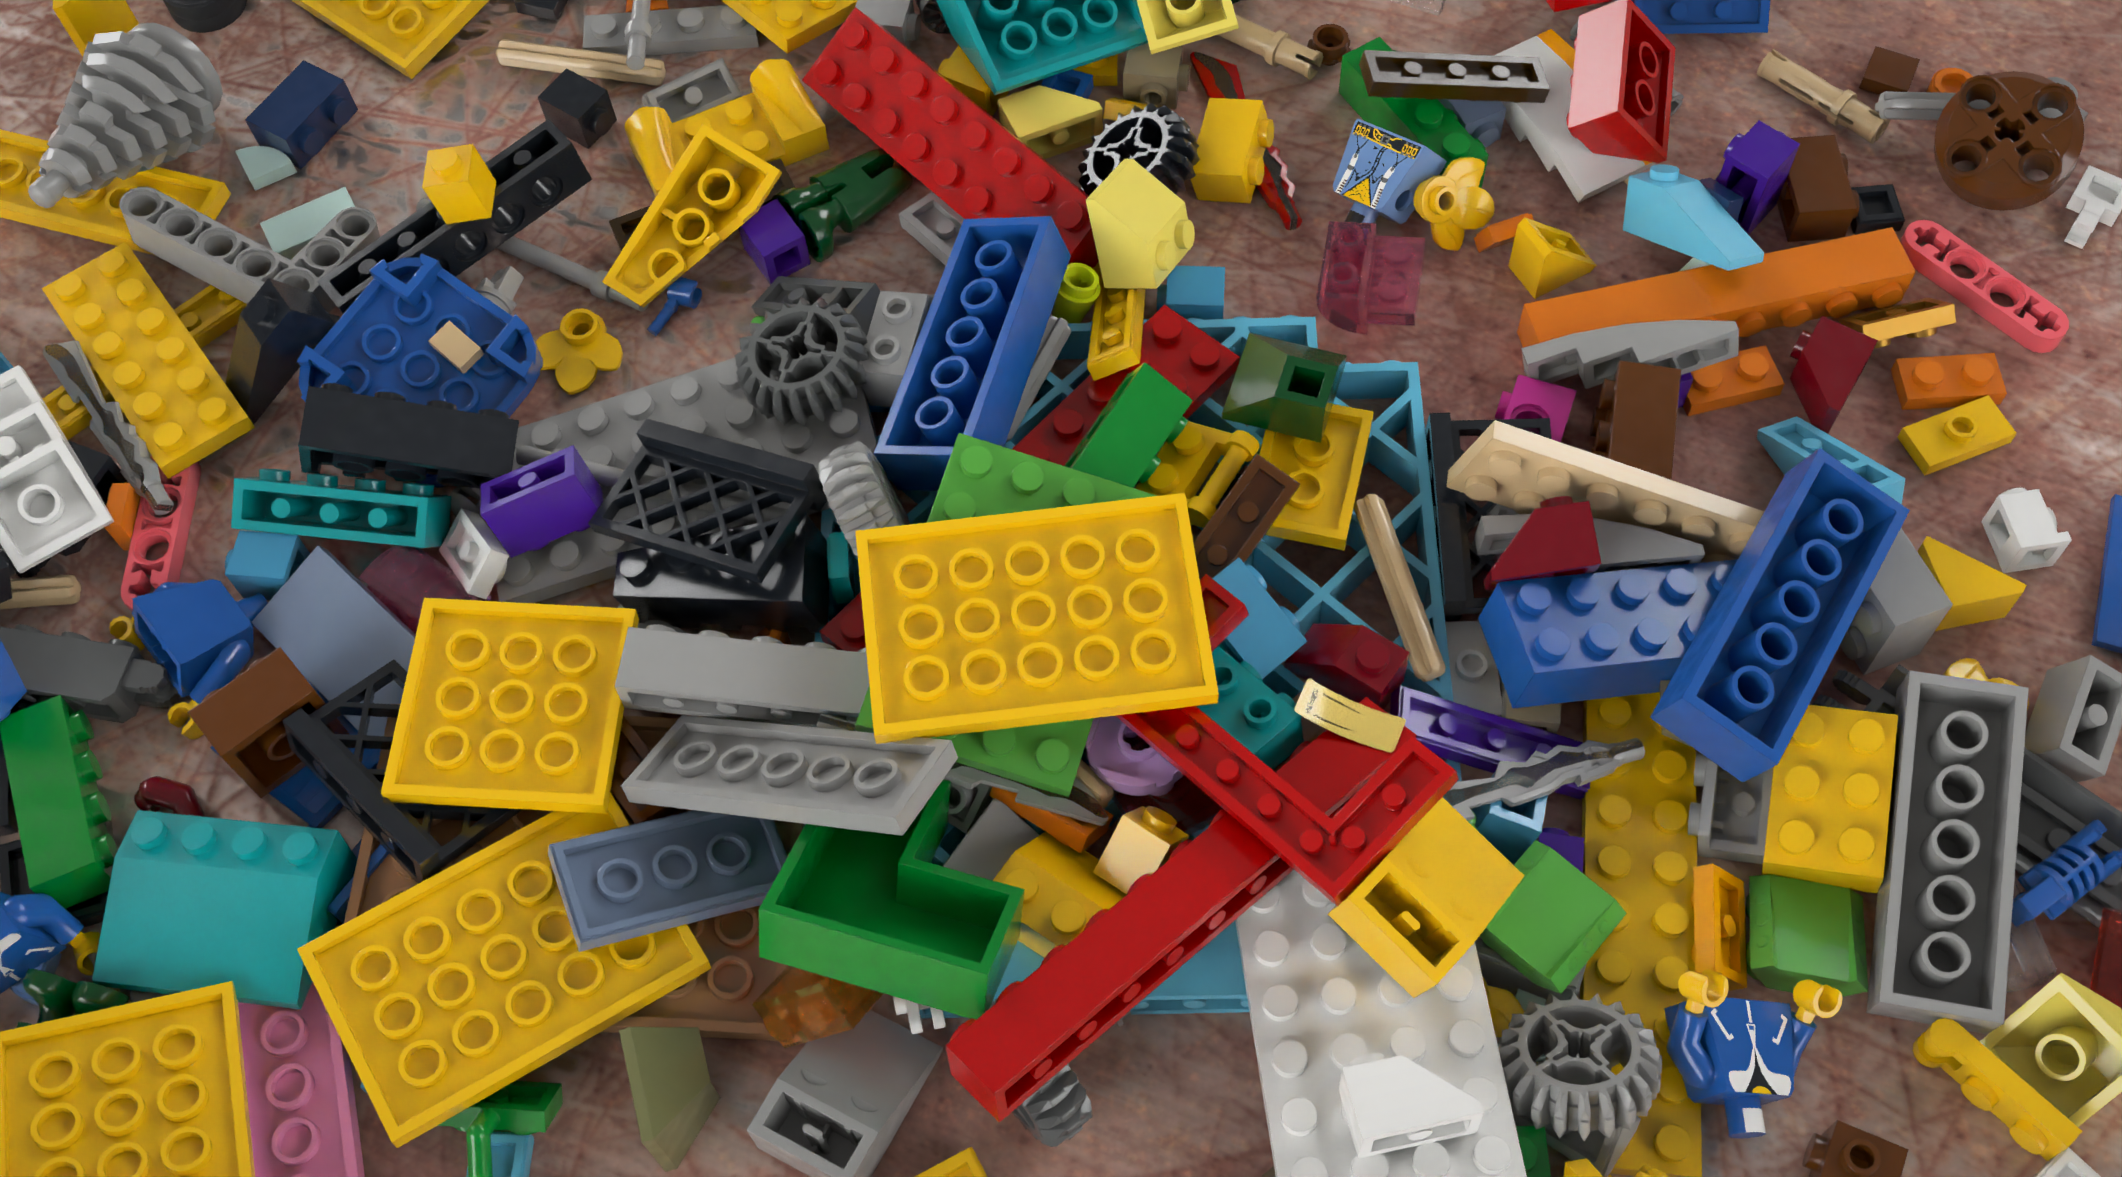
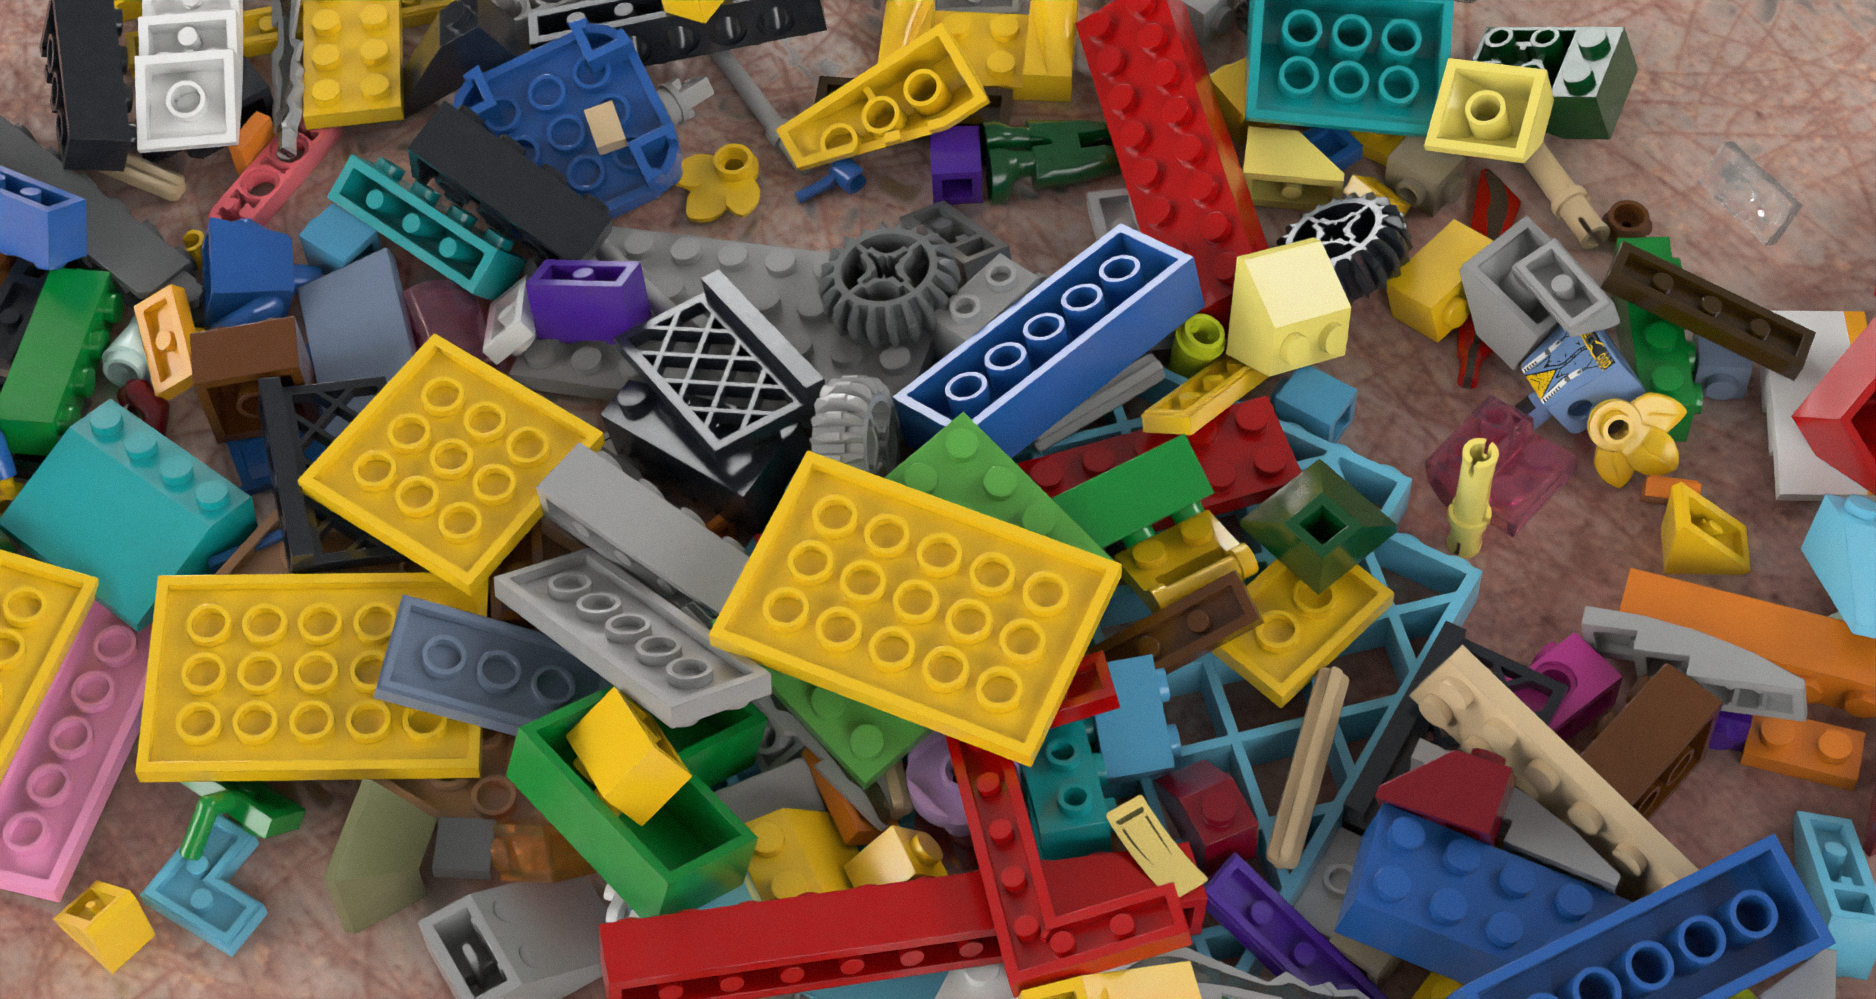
camera: 30 degrees right, 5 degrees down
none -> light aqua cone [102,315,150,387]
none -> light orange plate [134,284,196,400]
none -> dark grey tile [432,816,498,880]
none -> yellow brick [566,686,692,826]
none -> light yellow pin [1447,438,1499,558]
none -> light grey slope [1459,215,1601,371]
none -> light grey slope [1512,238,1620,337]

